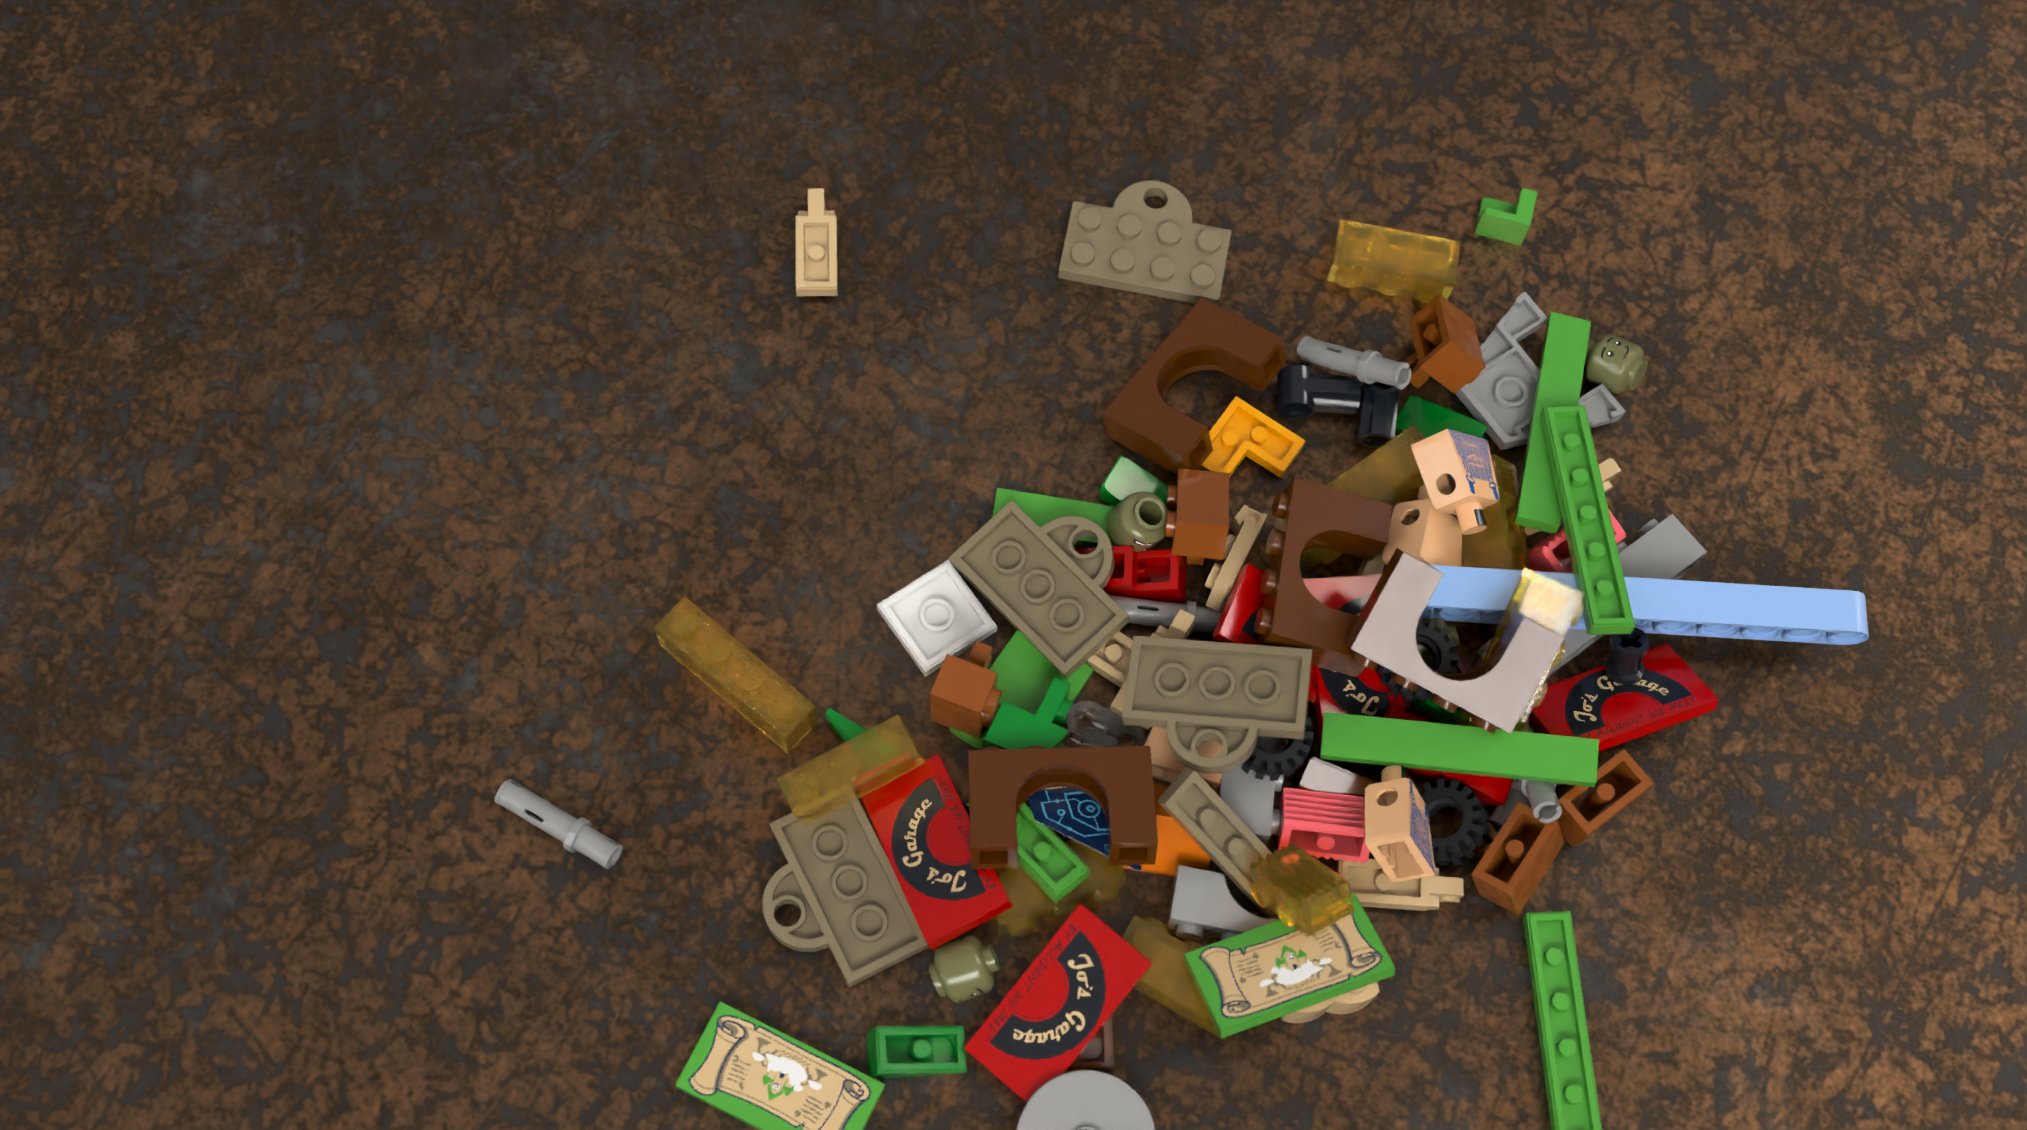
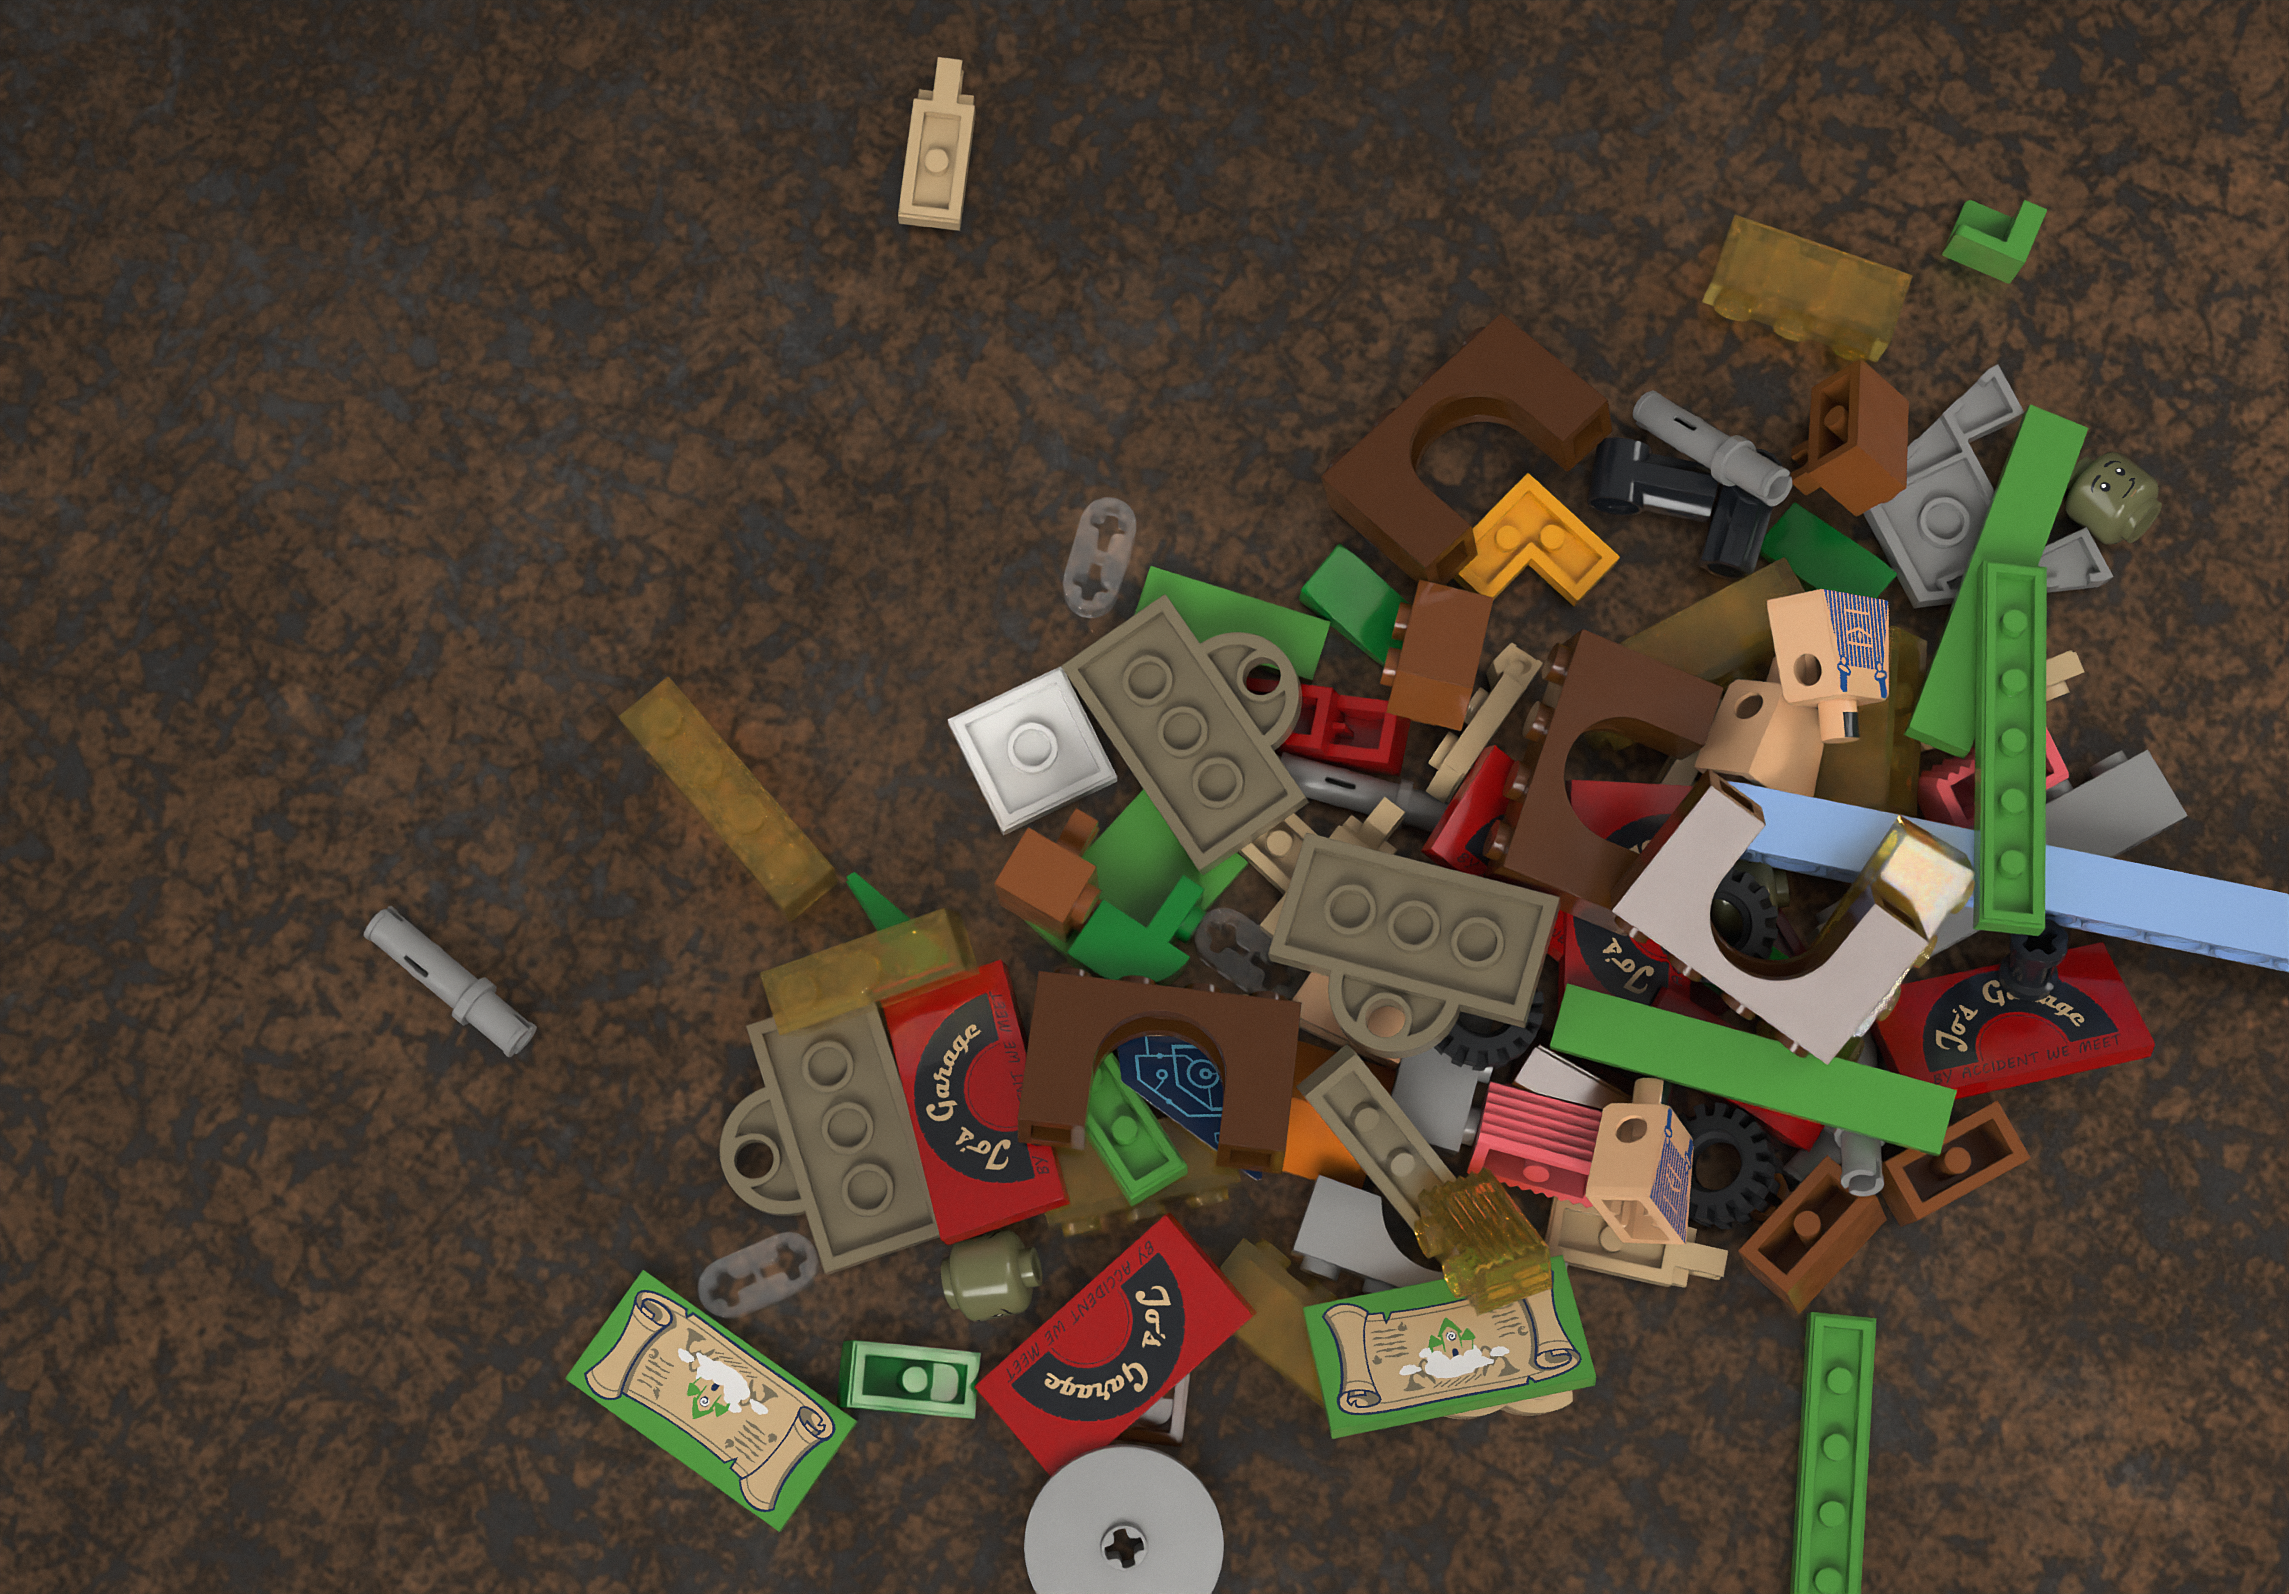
camera: 10 degrees right, 10 degrees up
dark tan plate [1058,180,1232,305] -> none
olive head [1107,491,1169,552] -> none
none -> clear beam [698,1232,820,1320]
none -> clear beam [1063,497,1137,618]

